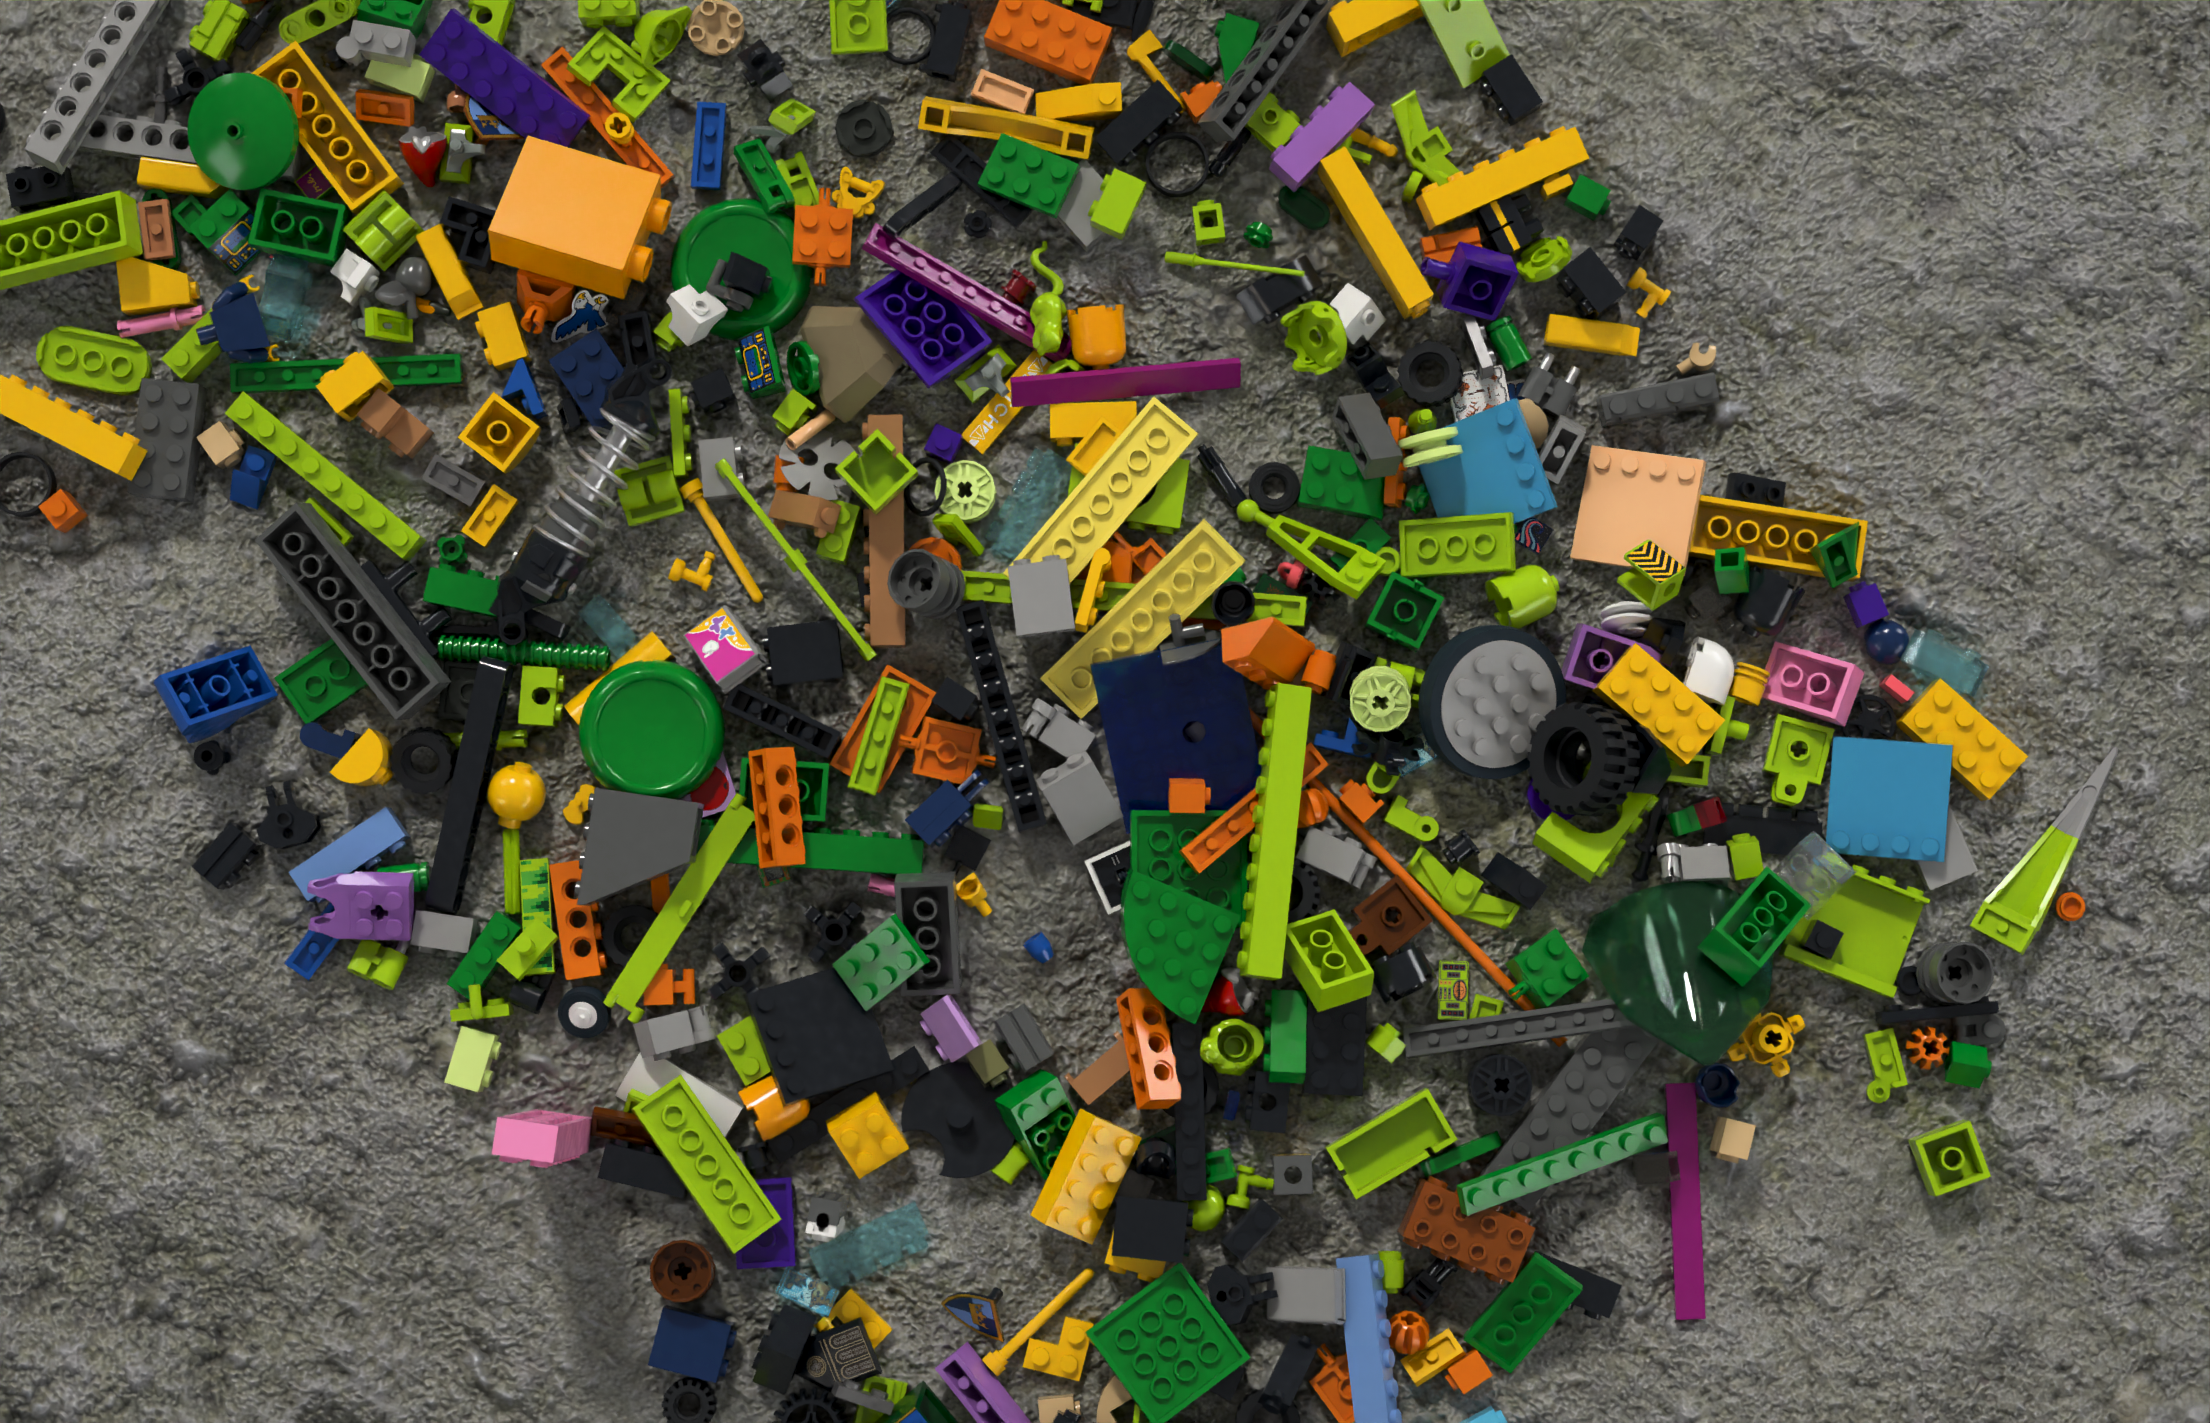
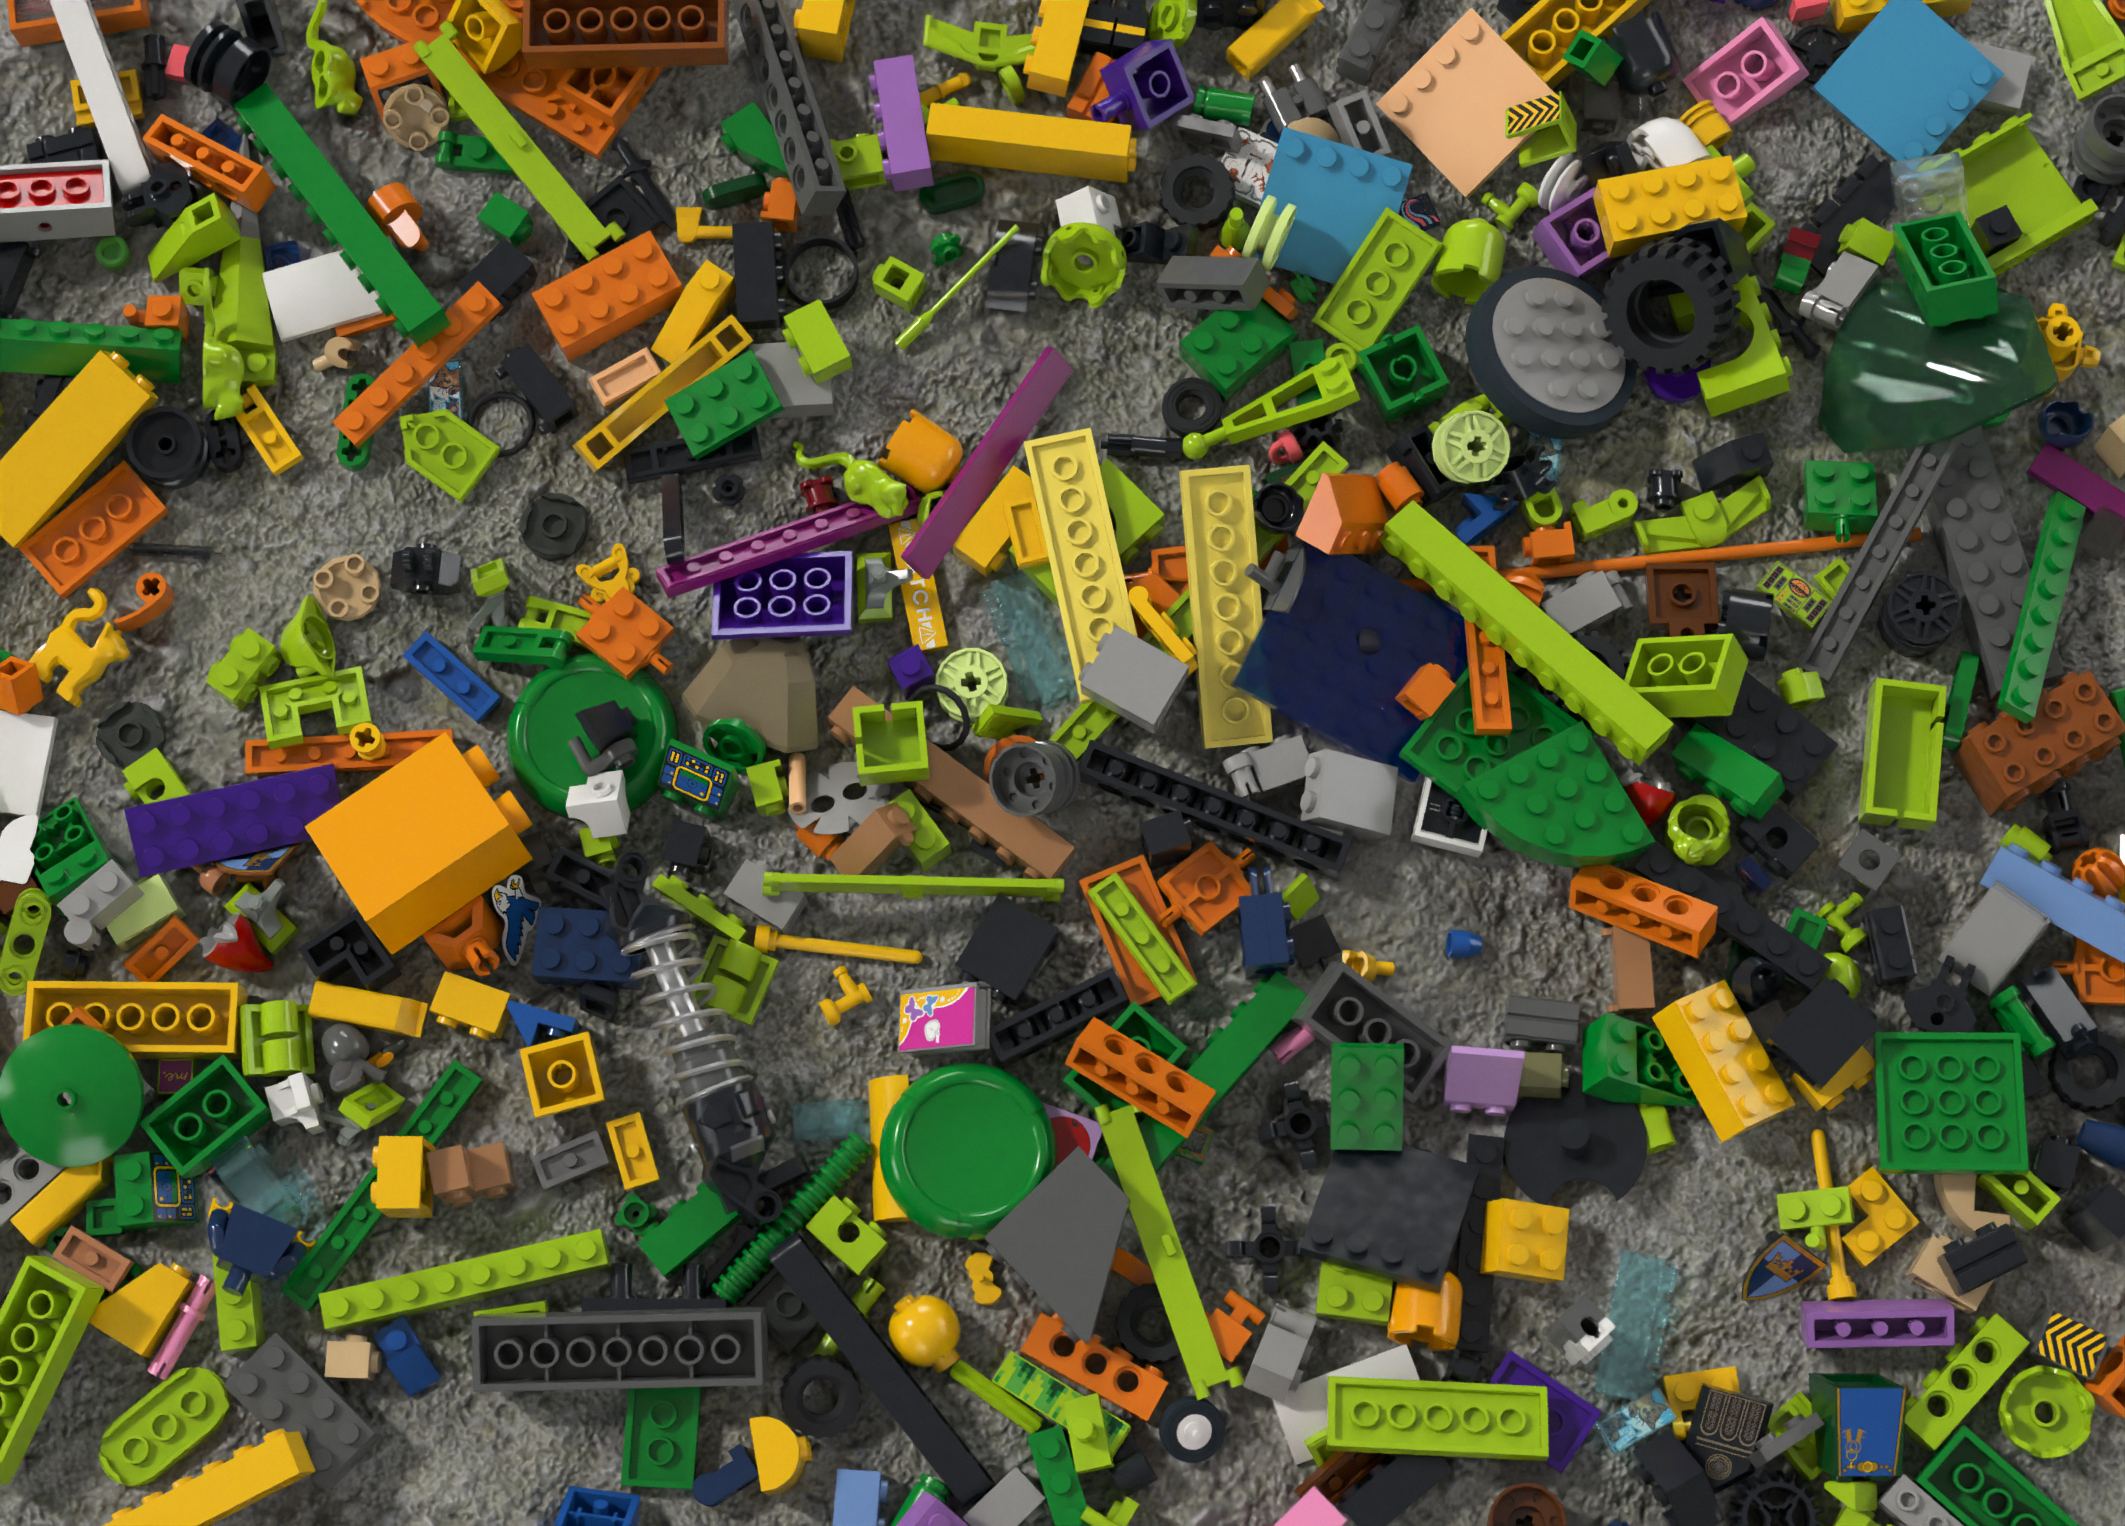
camera: 50 degrees left, 10 degrees down
lime plate [1762,714,1834,807] -> none
none -> lime piece [1481,182,1539,233]
none -> lime plate [1776,1186,1855,1252]
none -> green plate [1985,985,2056,1061]

